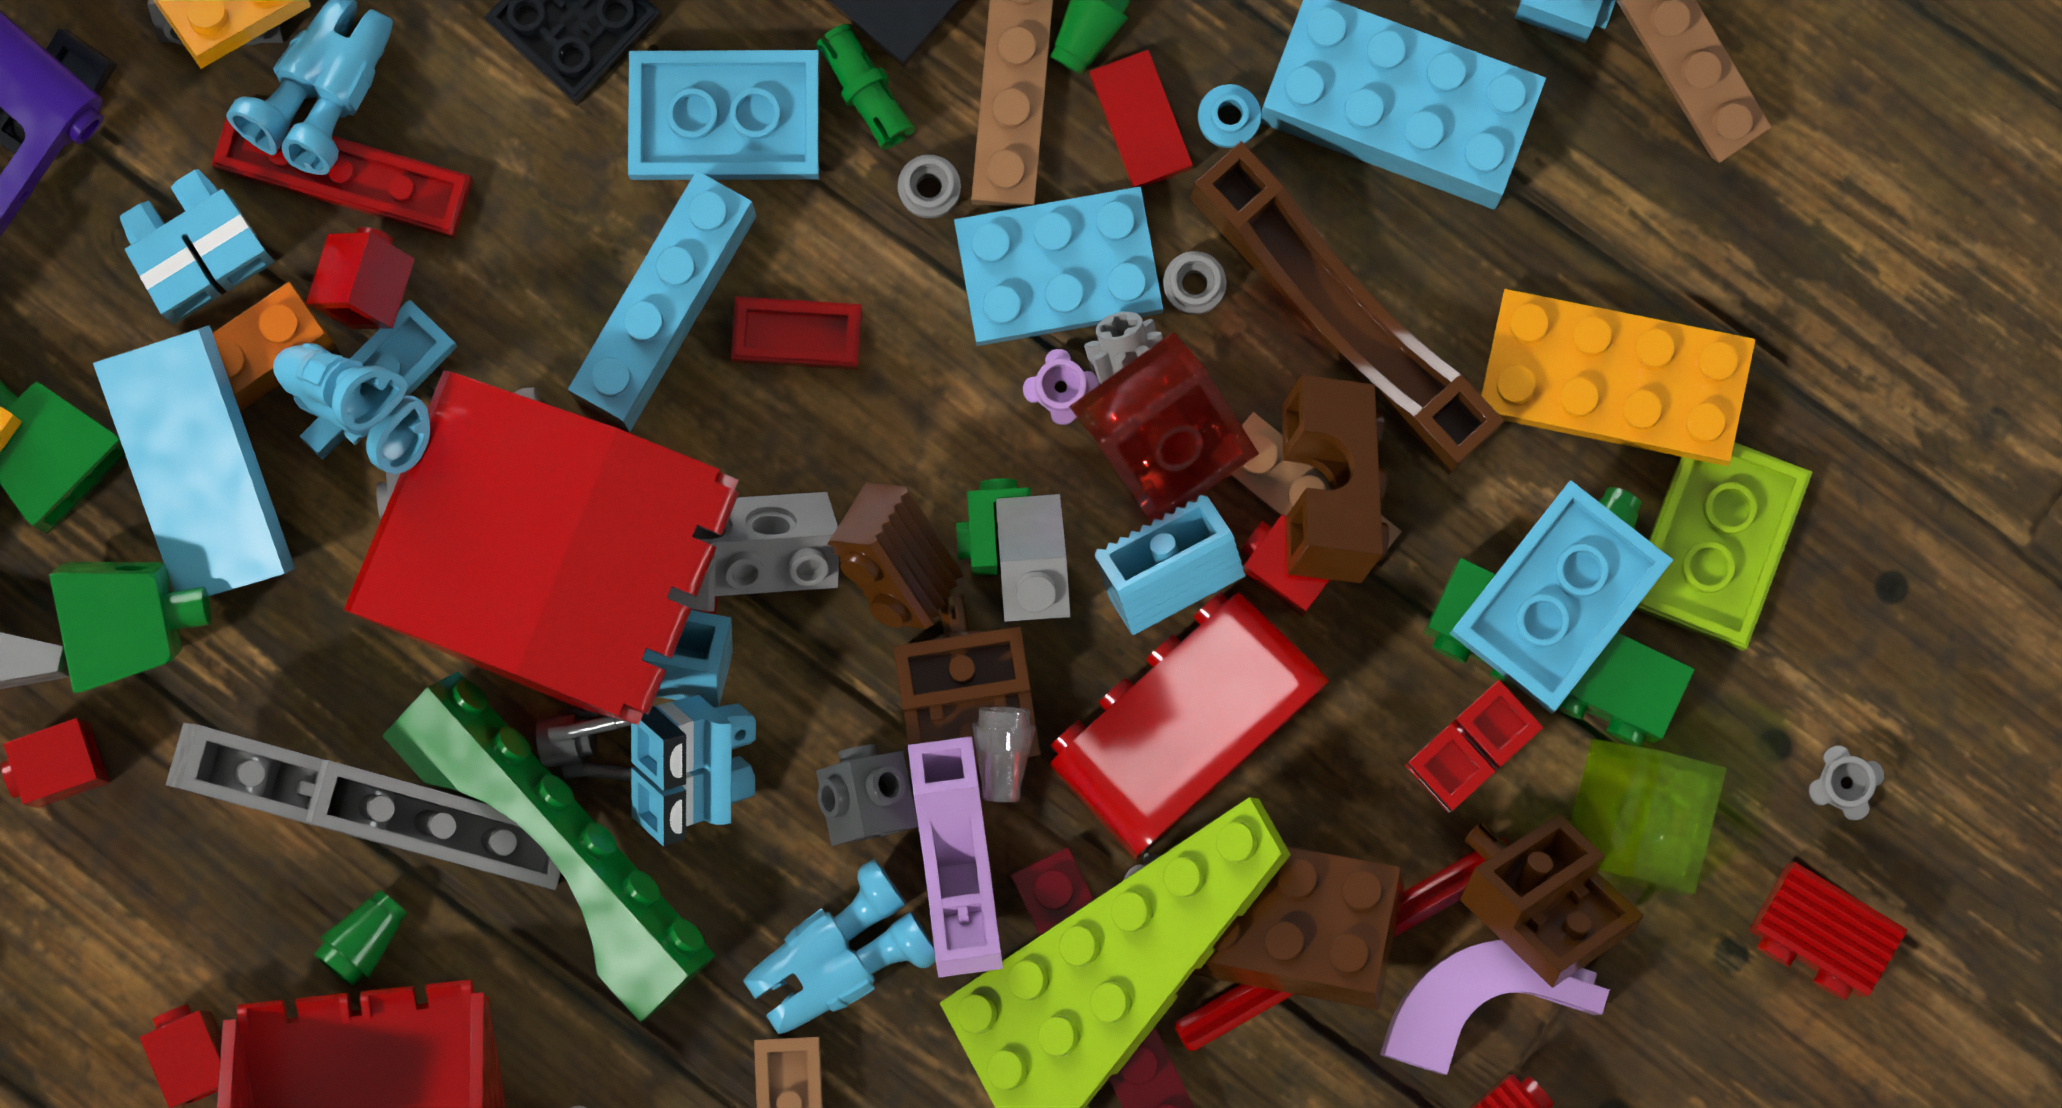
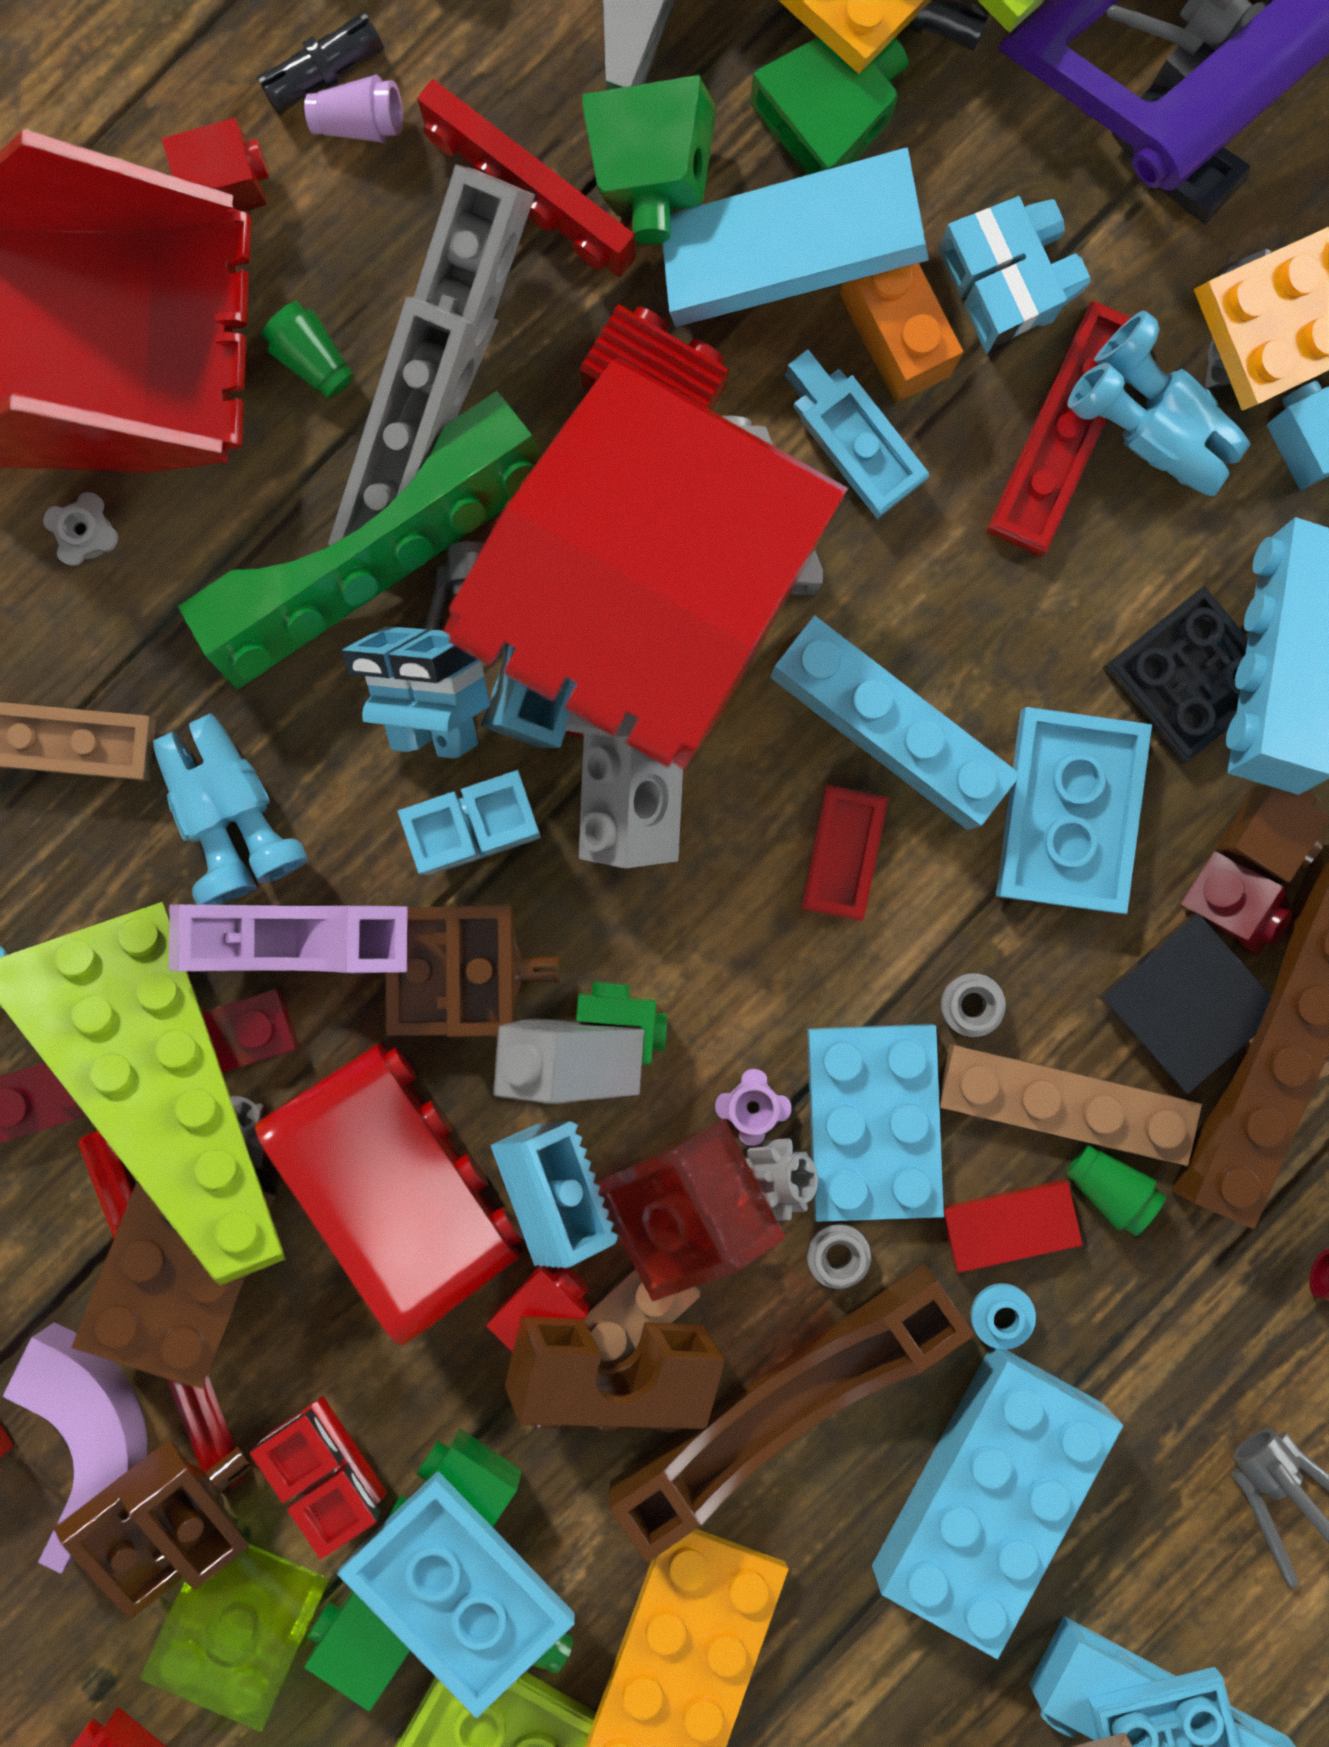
camera: 90 degrees right, 5 degrees up
red brick [1,718,110,808] -> none
medium azure piece [273,343,430,474] -> none
red brick [306,227,415,329] -> none
green pin [815,24,915,150] -> none
dark grey brick [816,744,919,846] -> none
reddish brown brick [828,482,963,629] -> none
clear cone [972,706,1036,802] -> none
none -> black pin [256,11,385,115]
none -> lavender cone [304,74,403,143]
none -> medium azure hips [398,770,541,875]
none -> red plate [417,78,635,278]
none -> red brick [580,305,729,411]

